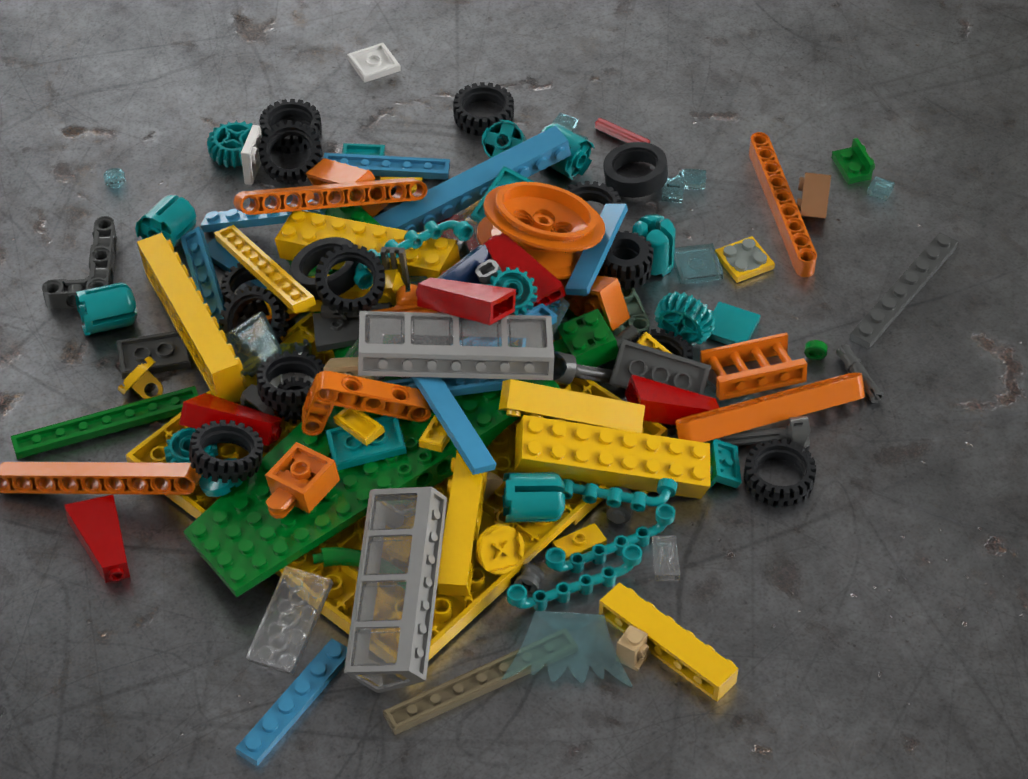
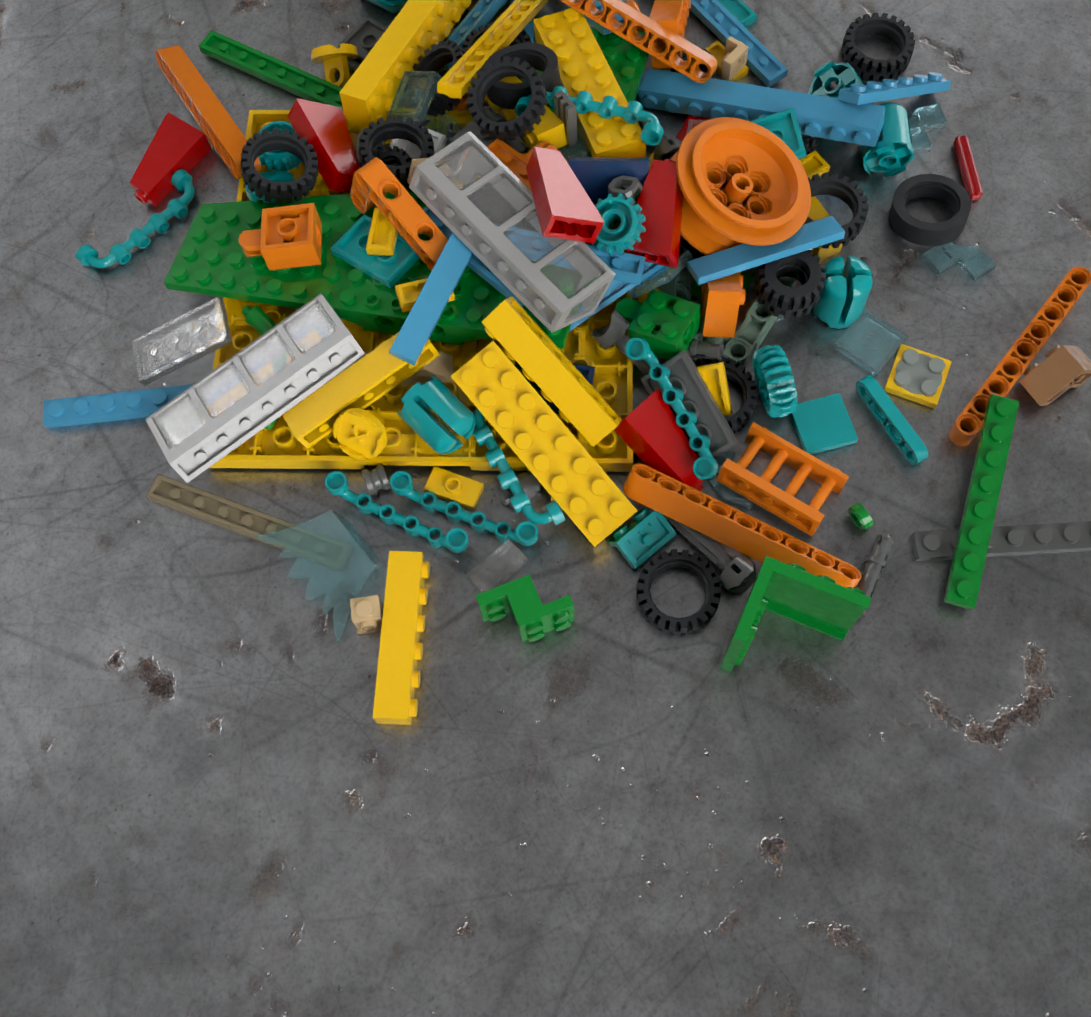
camera: 55 degrees right, 20 degrees up
none -> teal bar [75,169,194,268]
none -> green bracket [475,574,575,642]
none -> teal bar [625,338,718,480]
none -> green bracket [720,556,872,672]
none -> tan bracket [721,36,749,81]
none -> dark azure plate [838,72,952,105]
none -> teal beam [856,375,929,465]
none -> green plate [944,394,1019,610]

